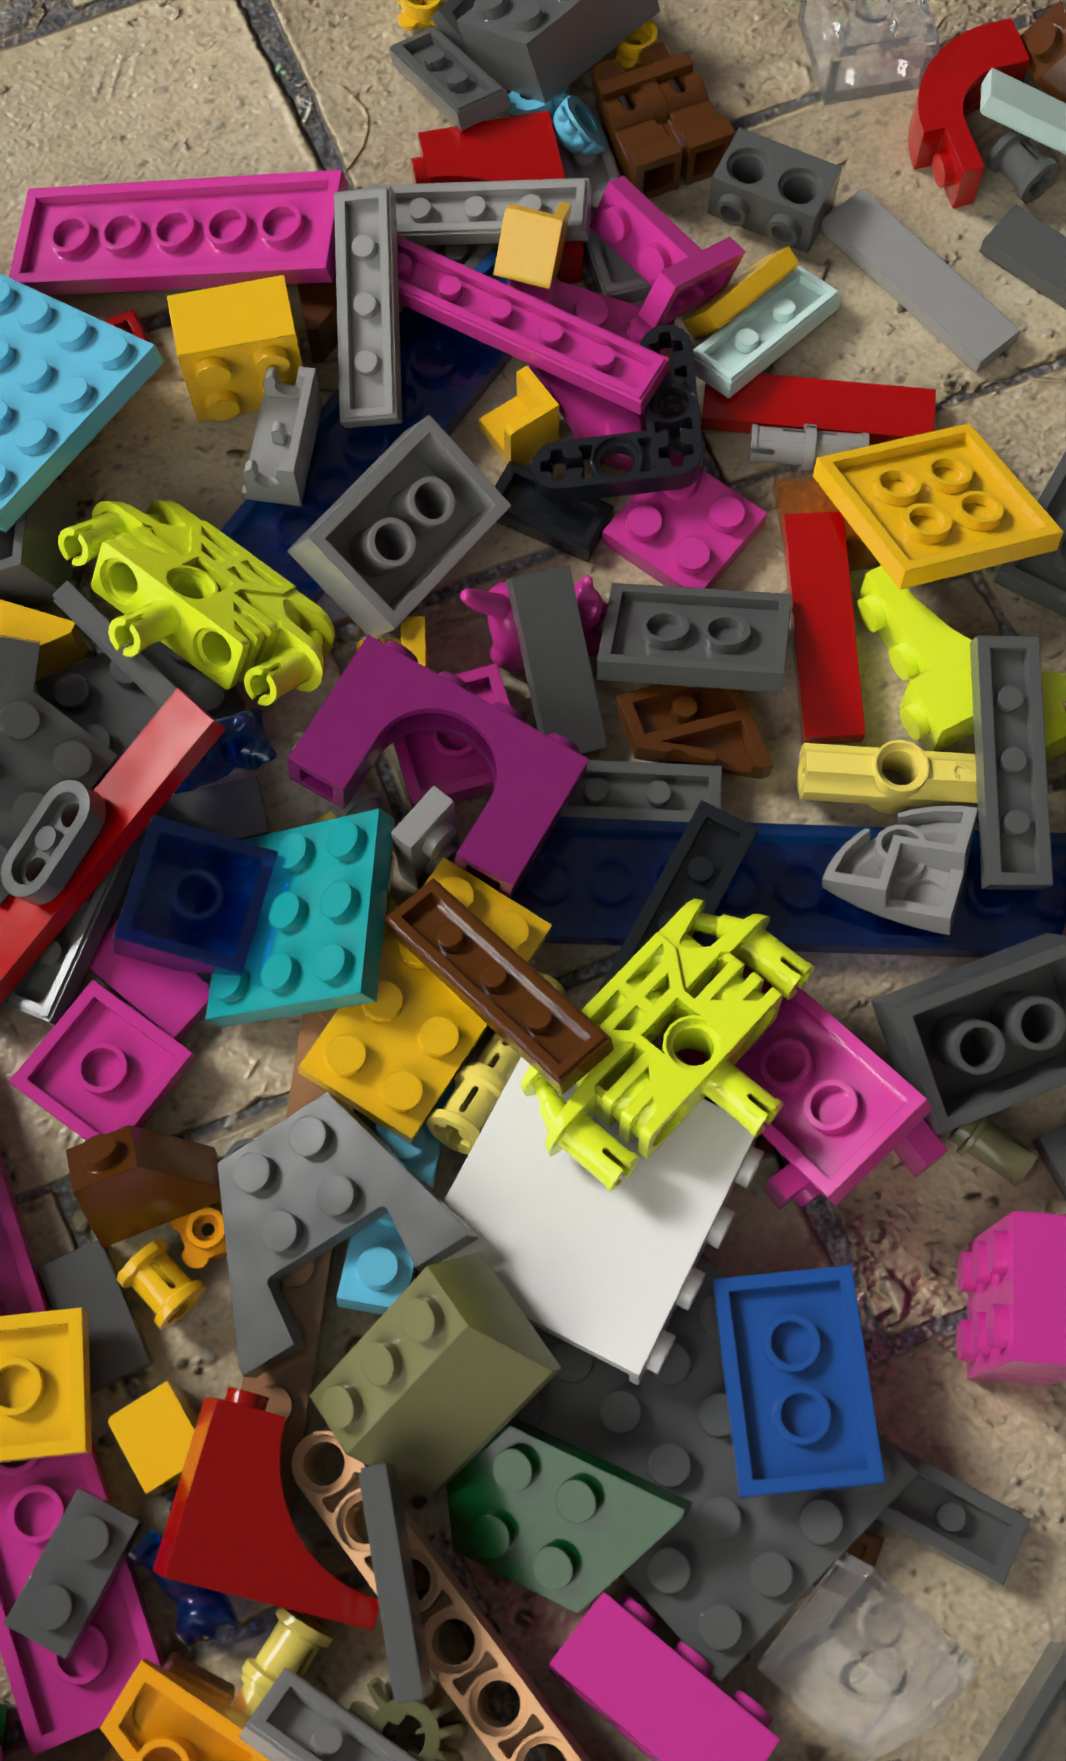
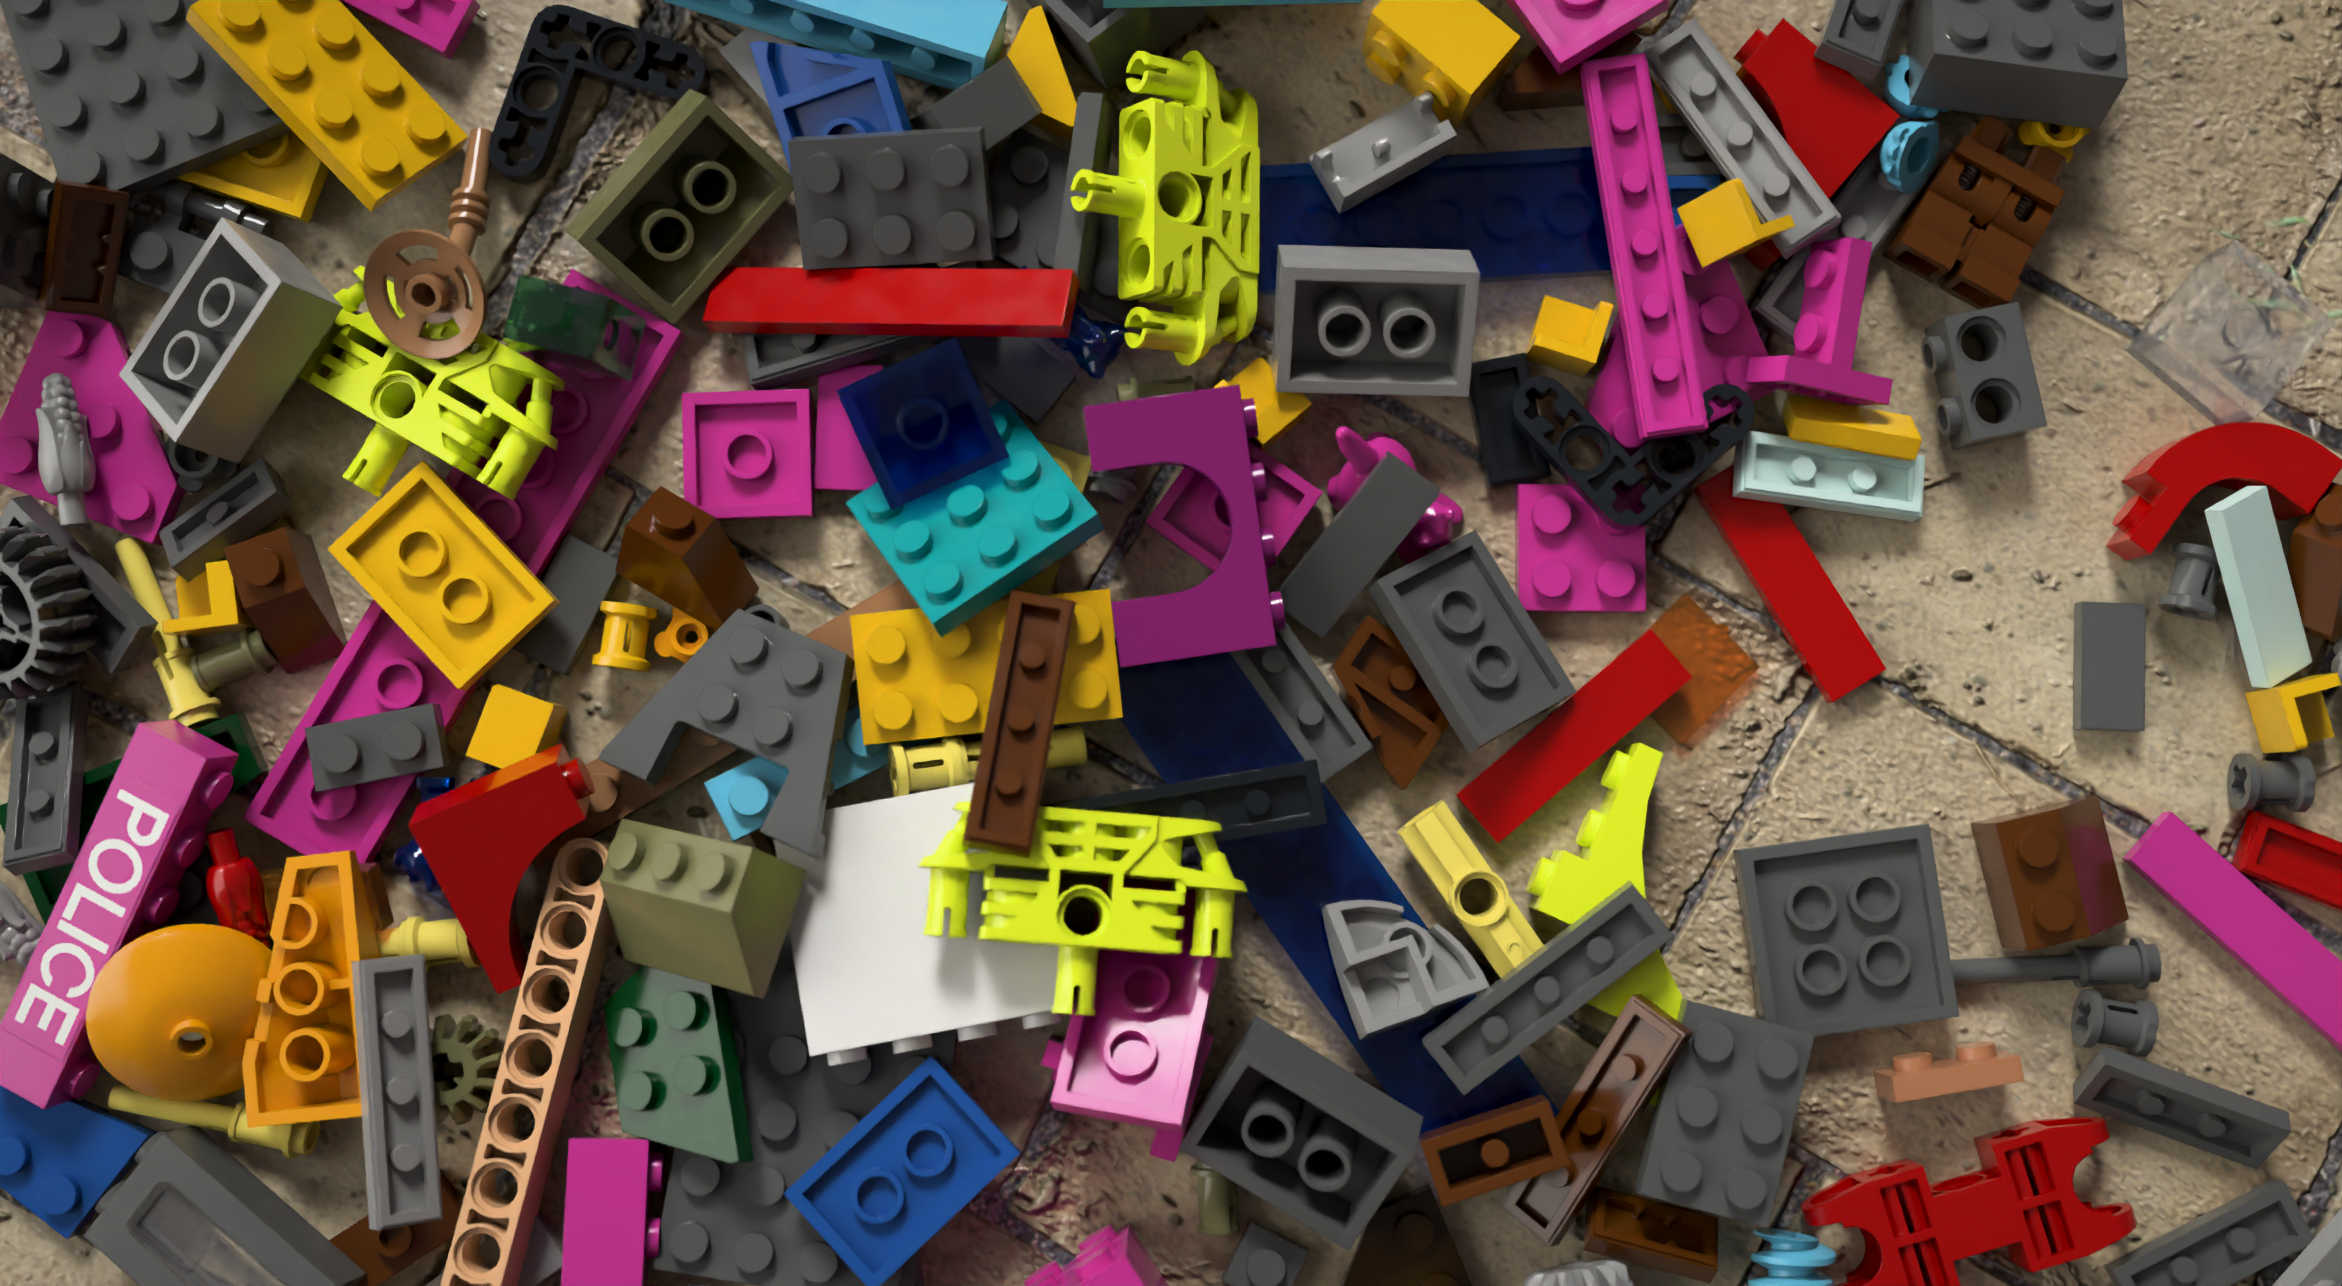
camera: 50 degrees right, 15 degrees up
dark grey plate [1,780,106,905] -> none
light grey tile [334,186,402,428] -> none
dark grey tile [358,1463,434,1704] -> none
light grey plate [391,786,459,890] -> none
light grey pin [748,424,869,472] -> none
yellow plate [813,423,1064,590] -> none
light grey tile [820,188,1021,373] -> none

